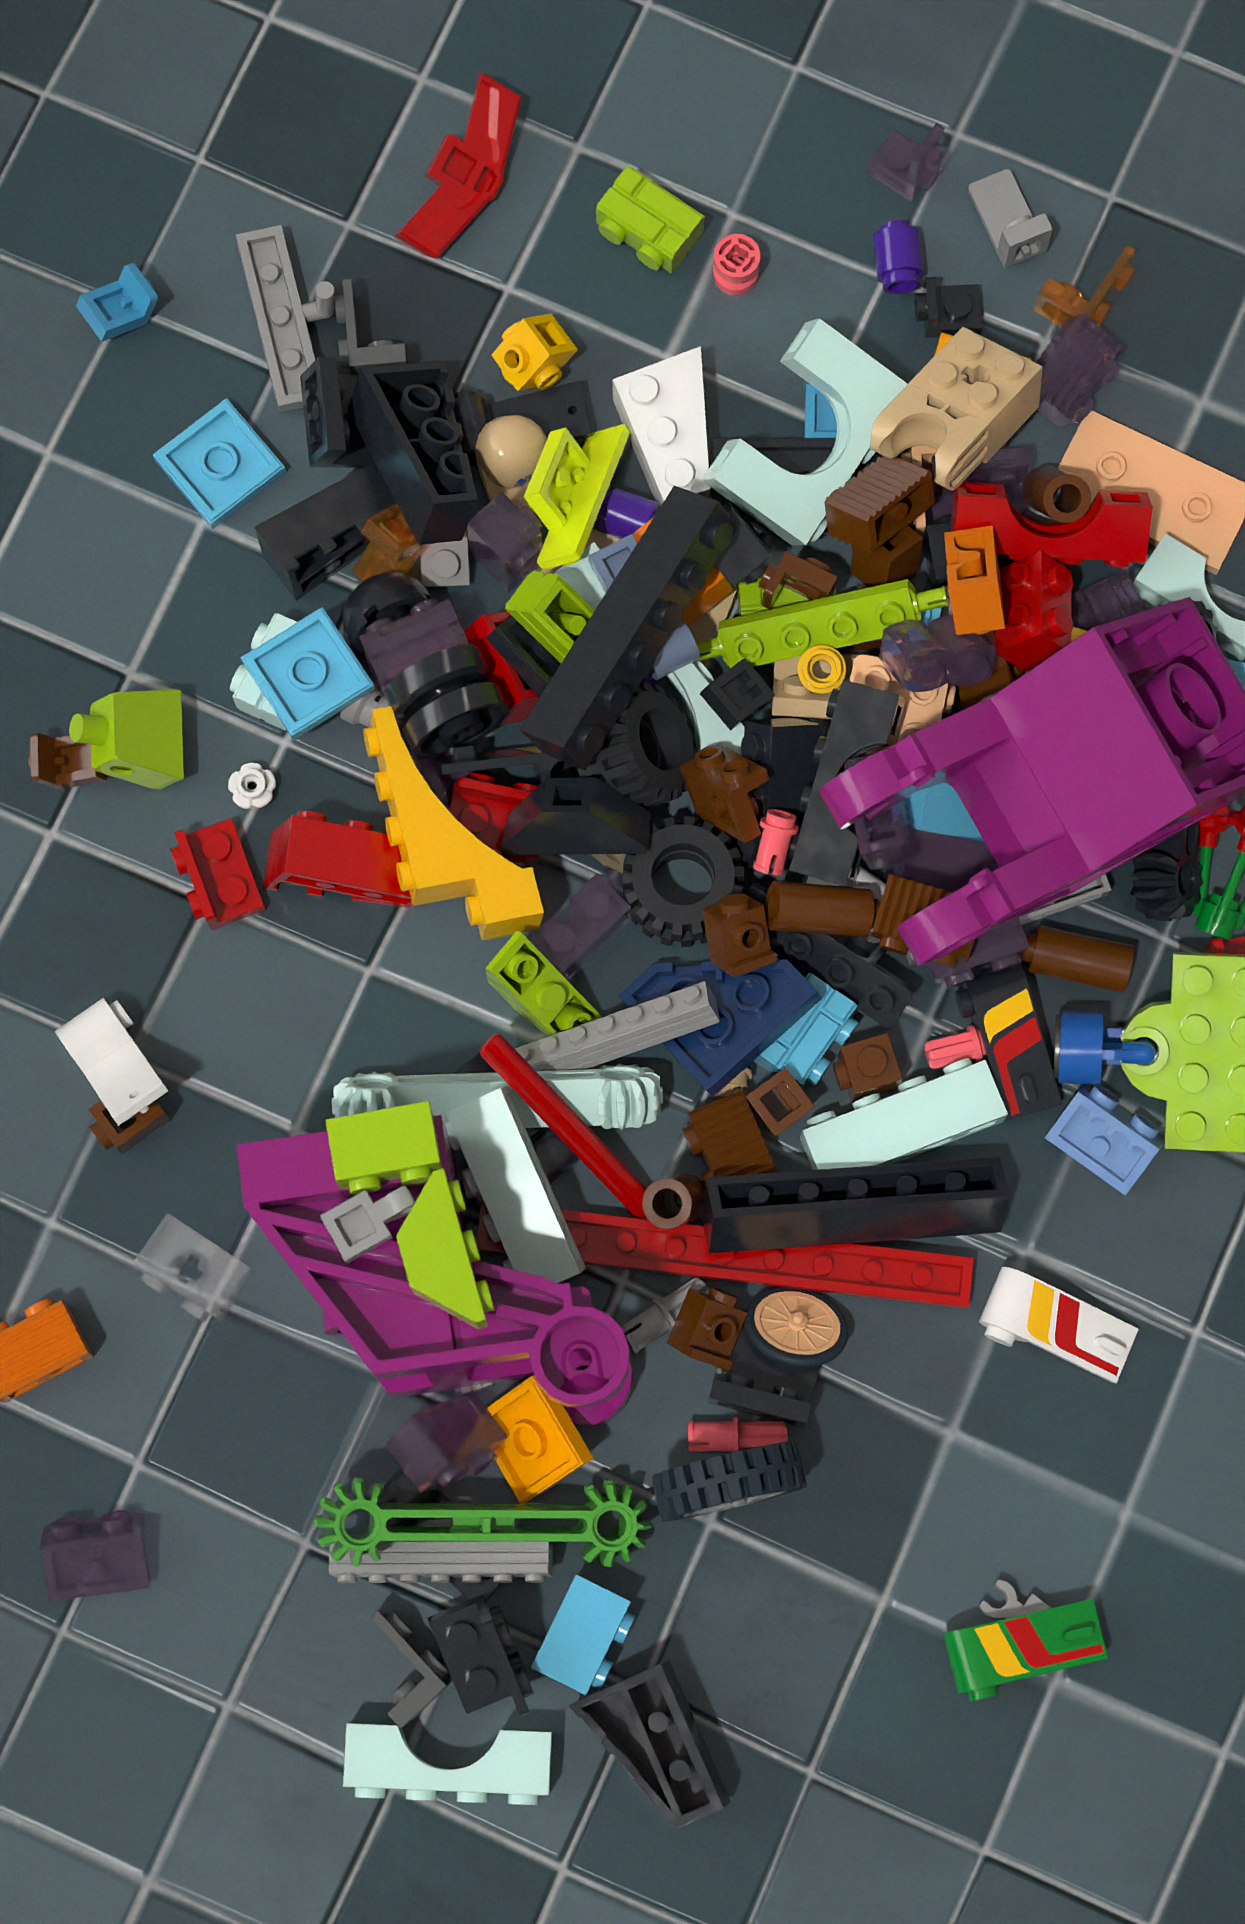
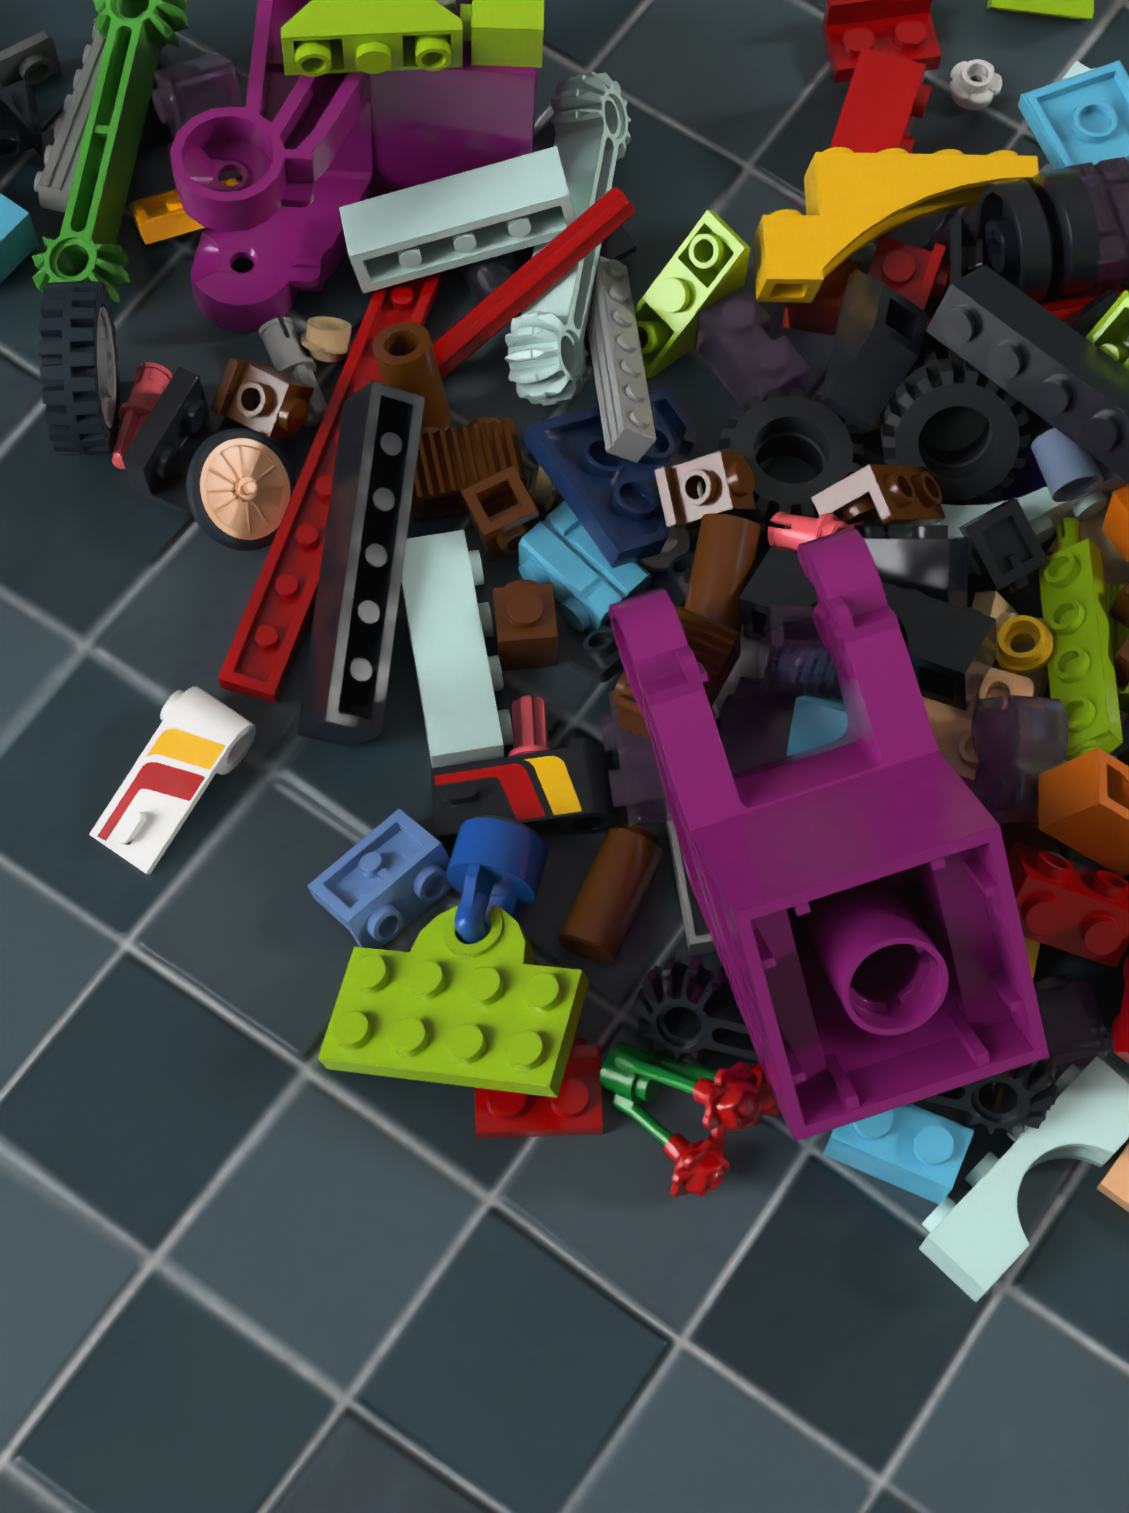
camera: 100 degrees right, 10 degrees down
none -> tan plate [300,316,354,362]

